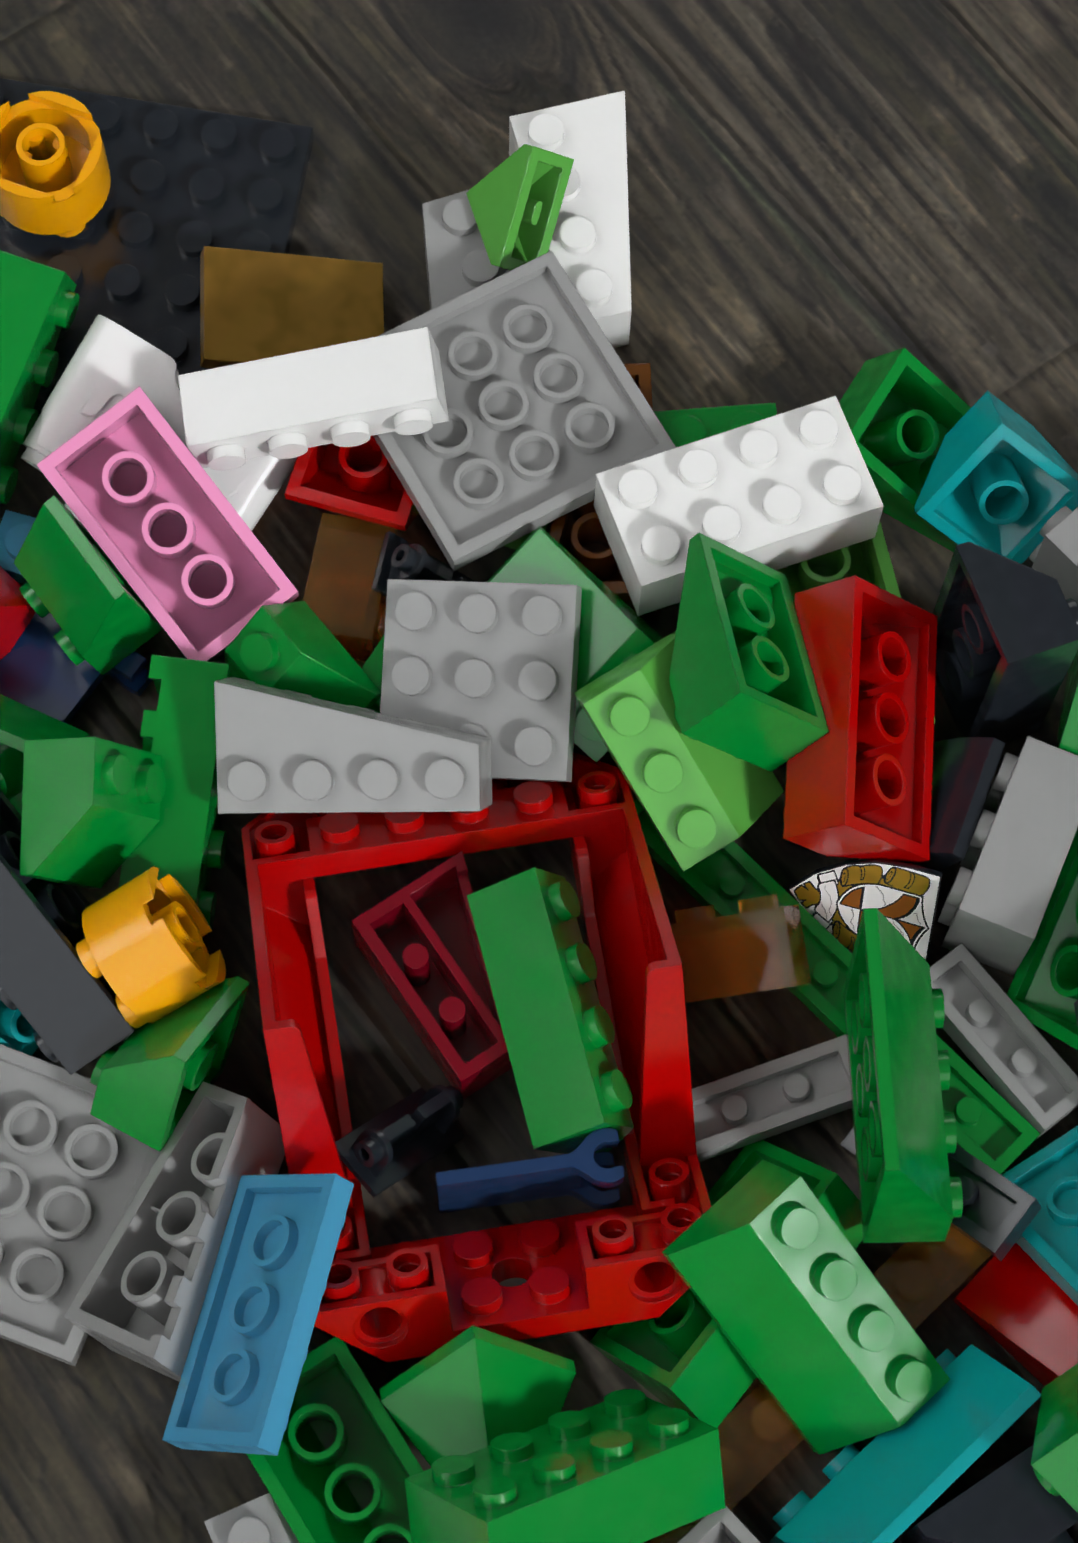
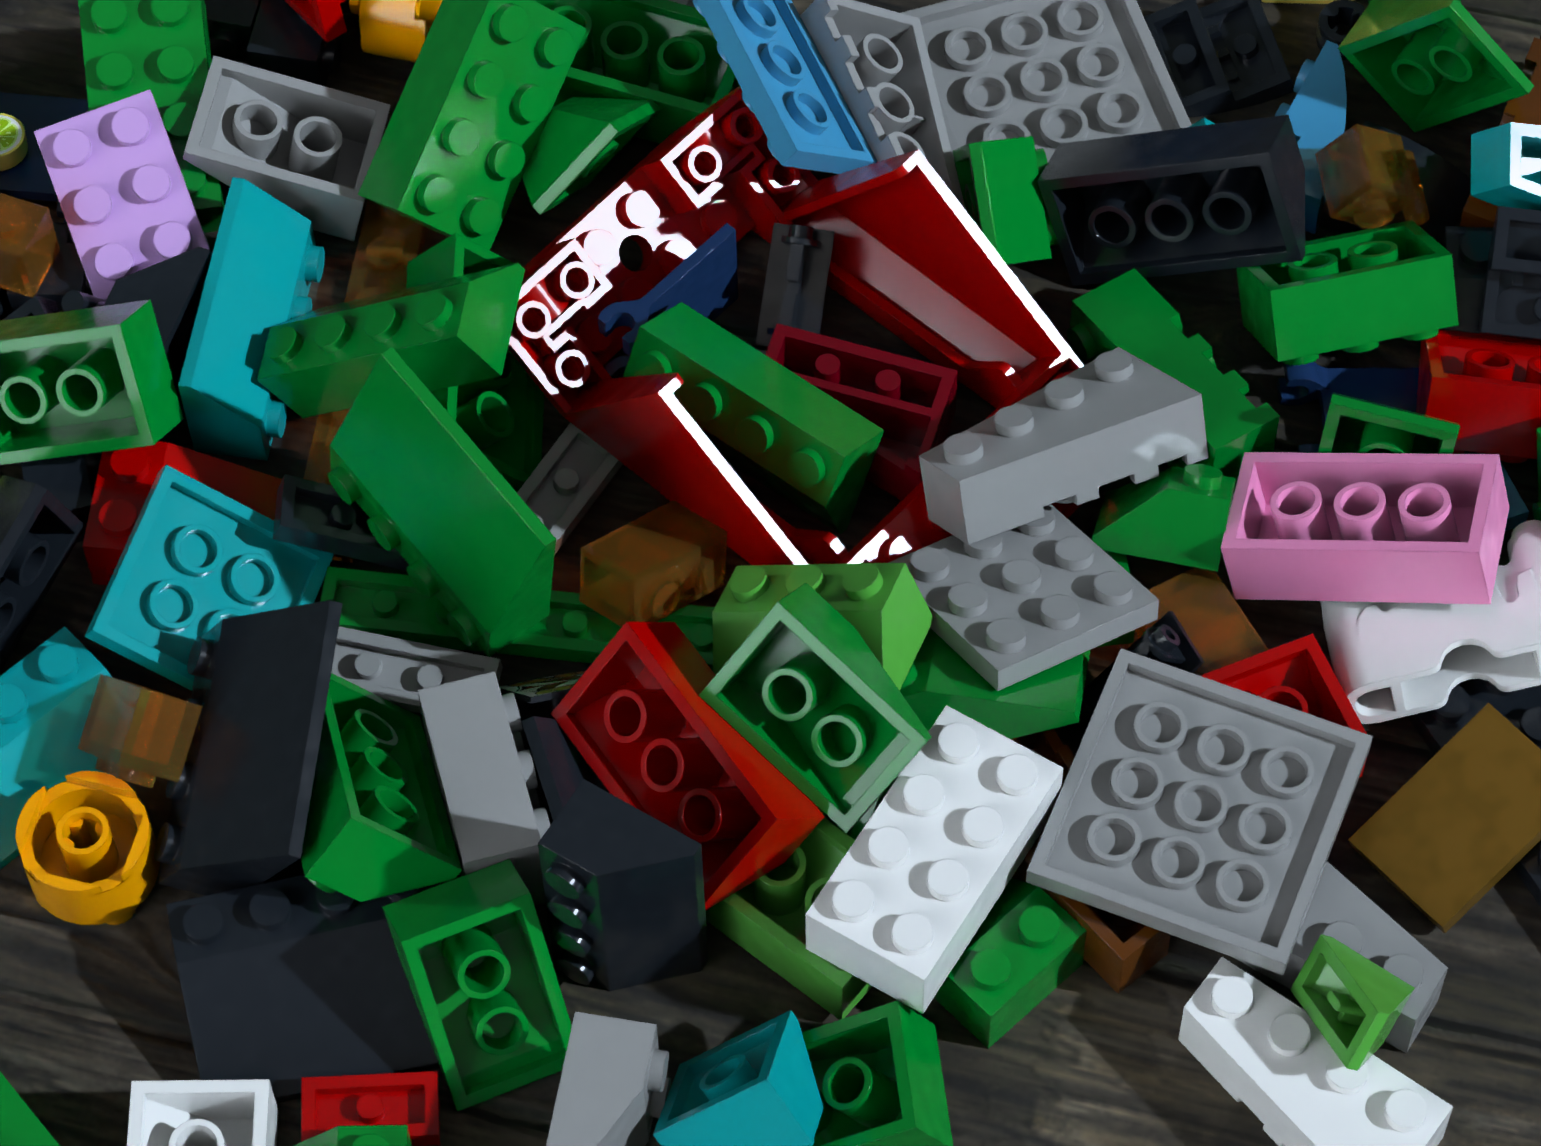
camera: 145 degrees right, 10 degrees down
green slope [20,737,166,889] -> none
light orange brick [76,867,226,1029] -> none
white brick [178,327,449,471] -> none

